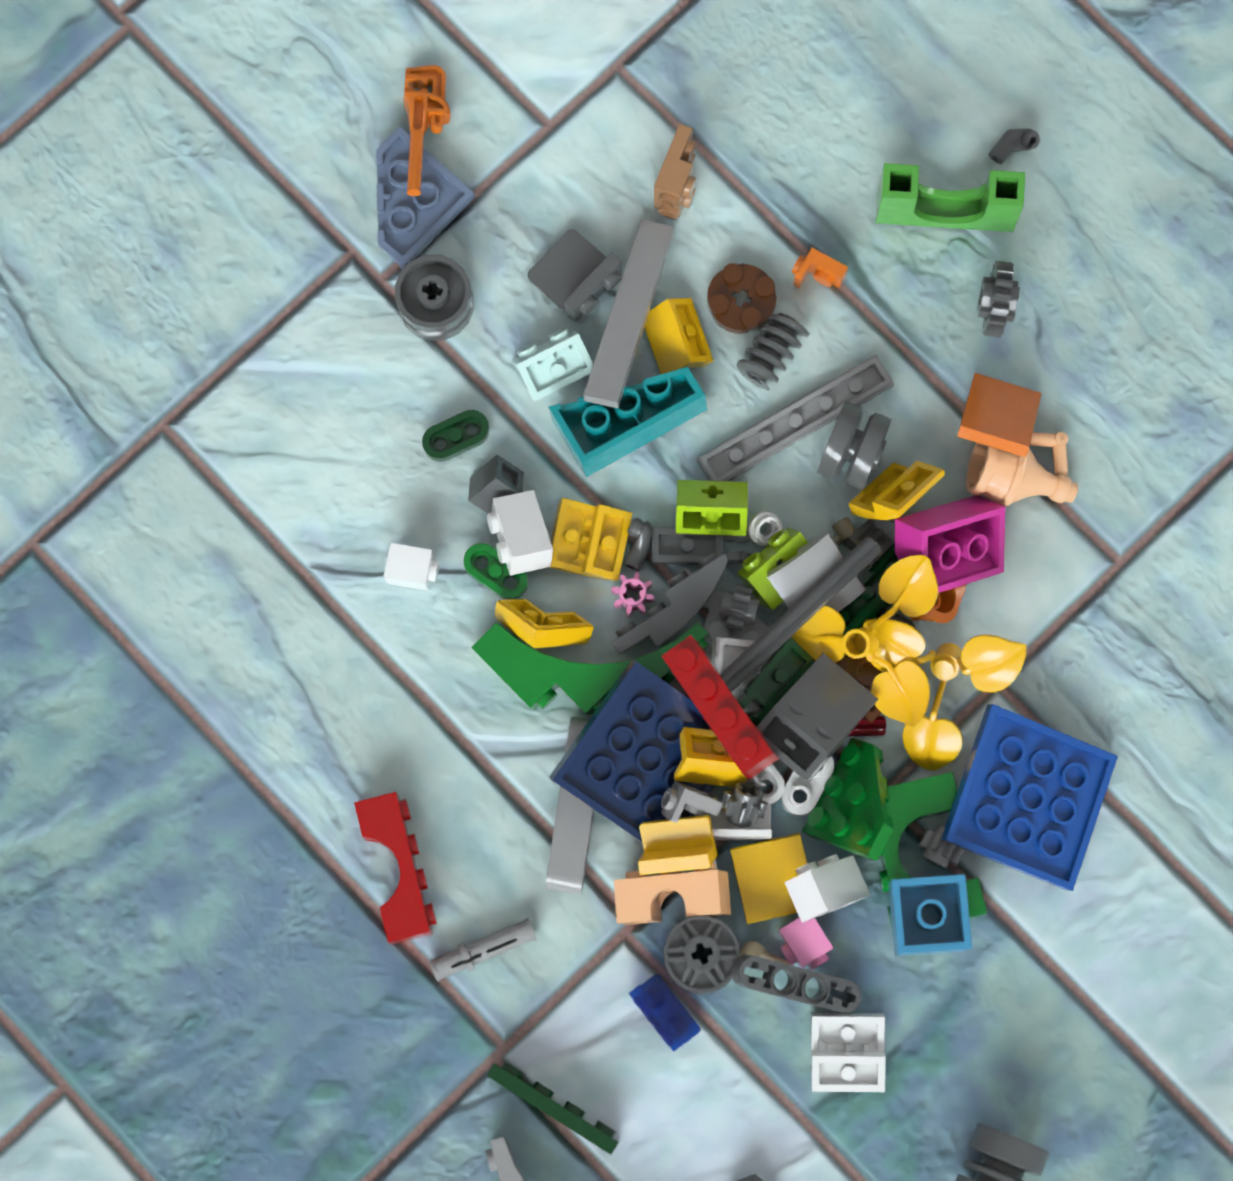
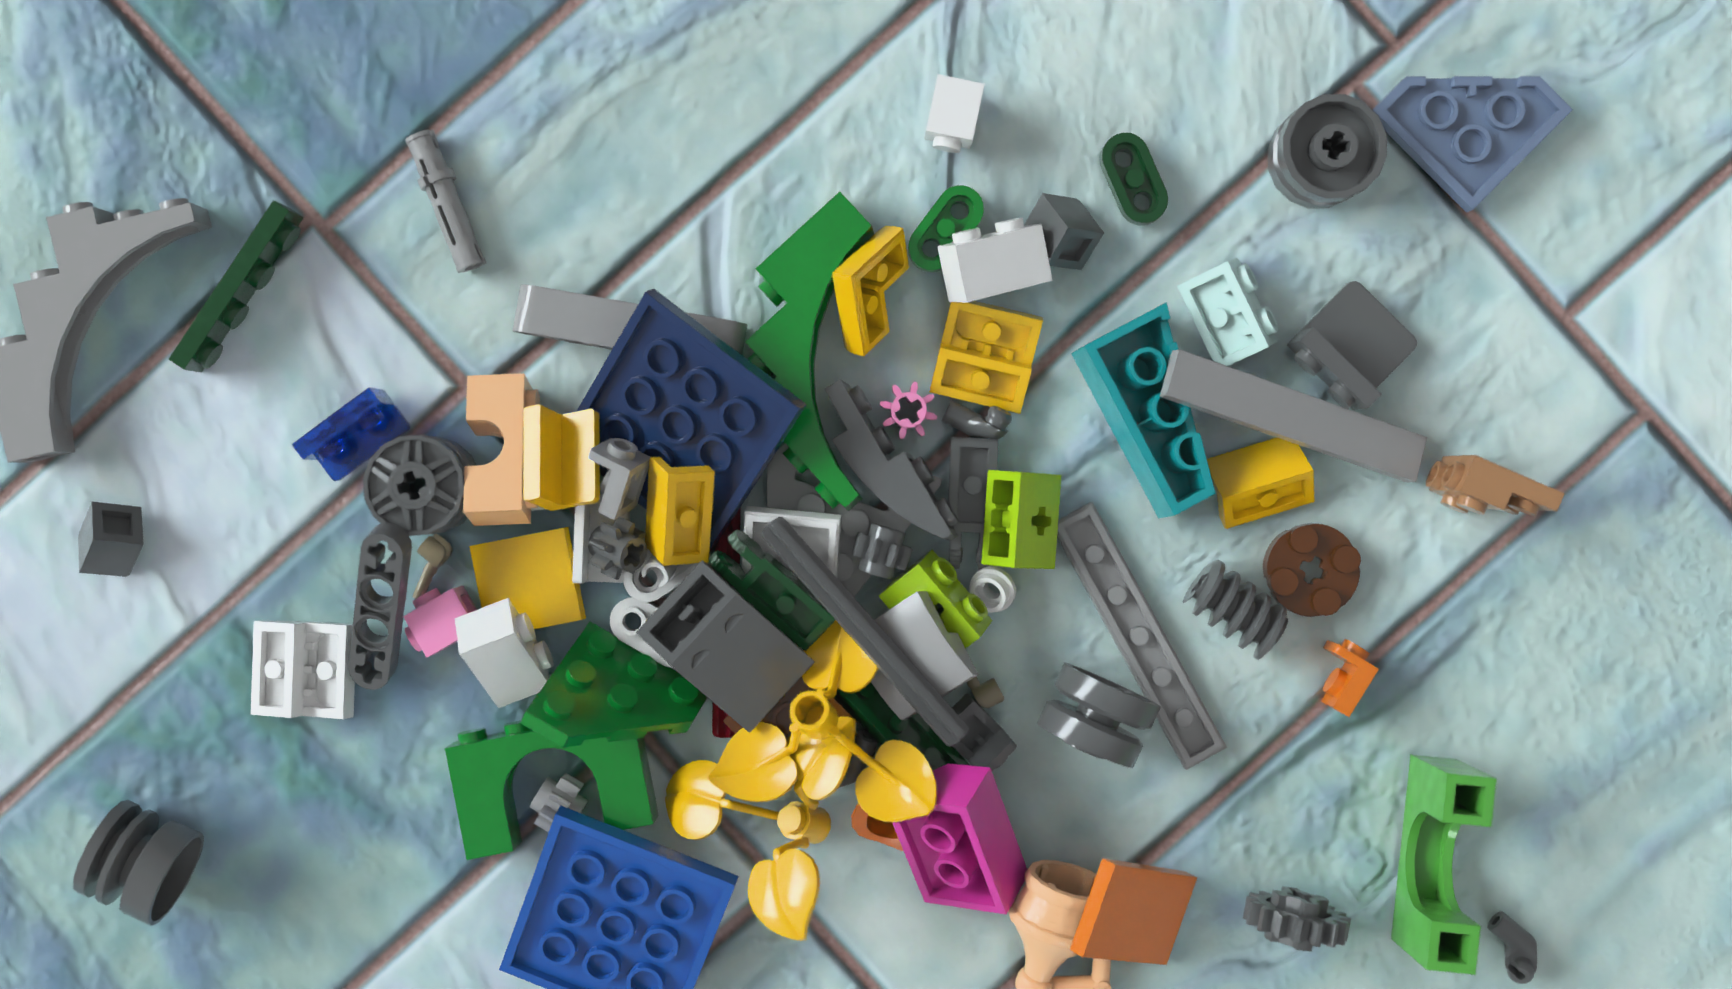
camera: 85 degrees right, 10 degrees up
red arch [354,792,437,945] -> none
orange piece [403,65,451,196] -> none
red arch [662,635,779,780] -> none
yellow slope [848,460,945,520] -> none
dark azure brick [888,874,972,956] -> none

